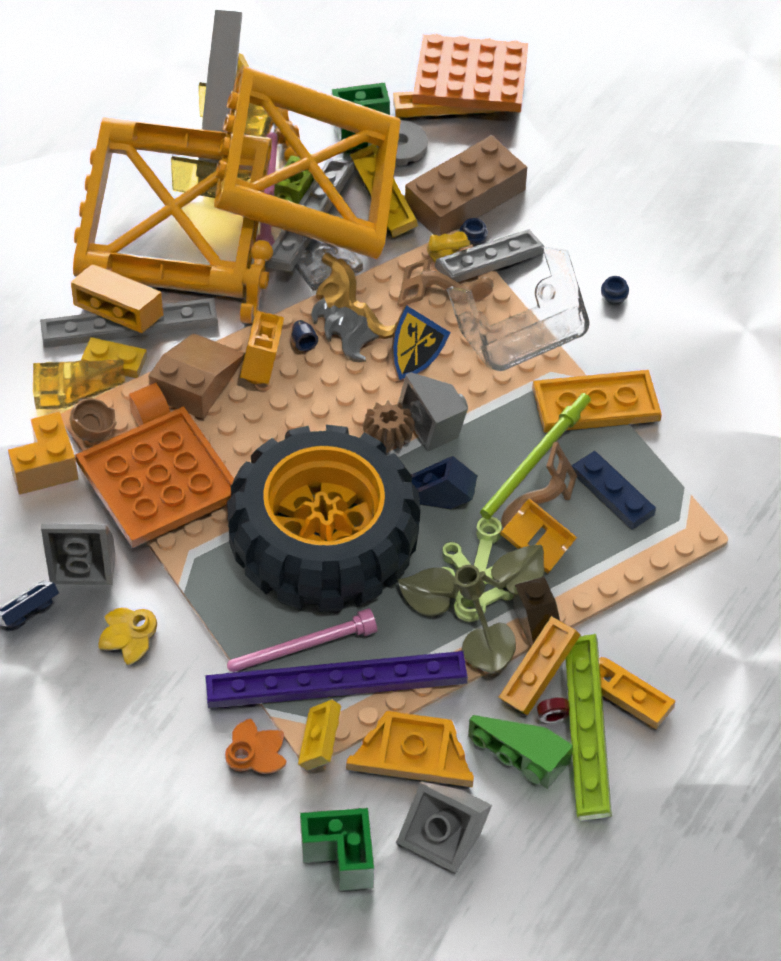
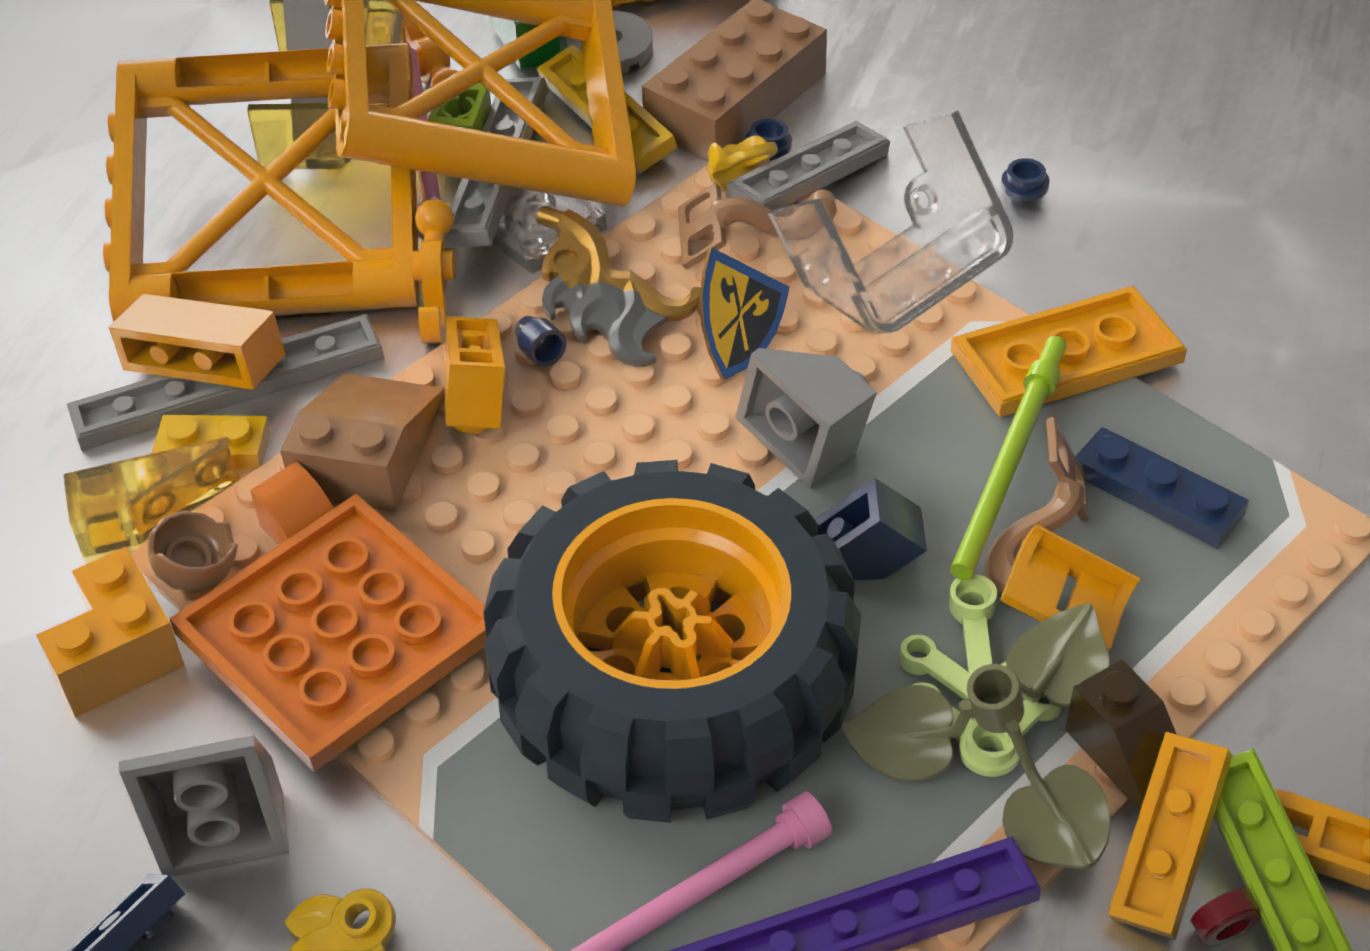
camera: 10 degrees left, 5 degrees down
medium nougat gear [363,400,415,452] -> none

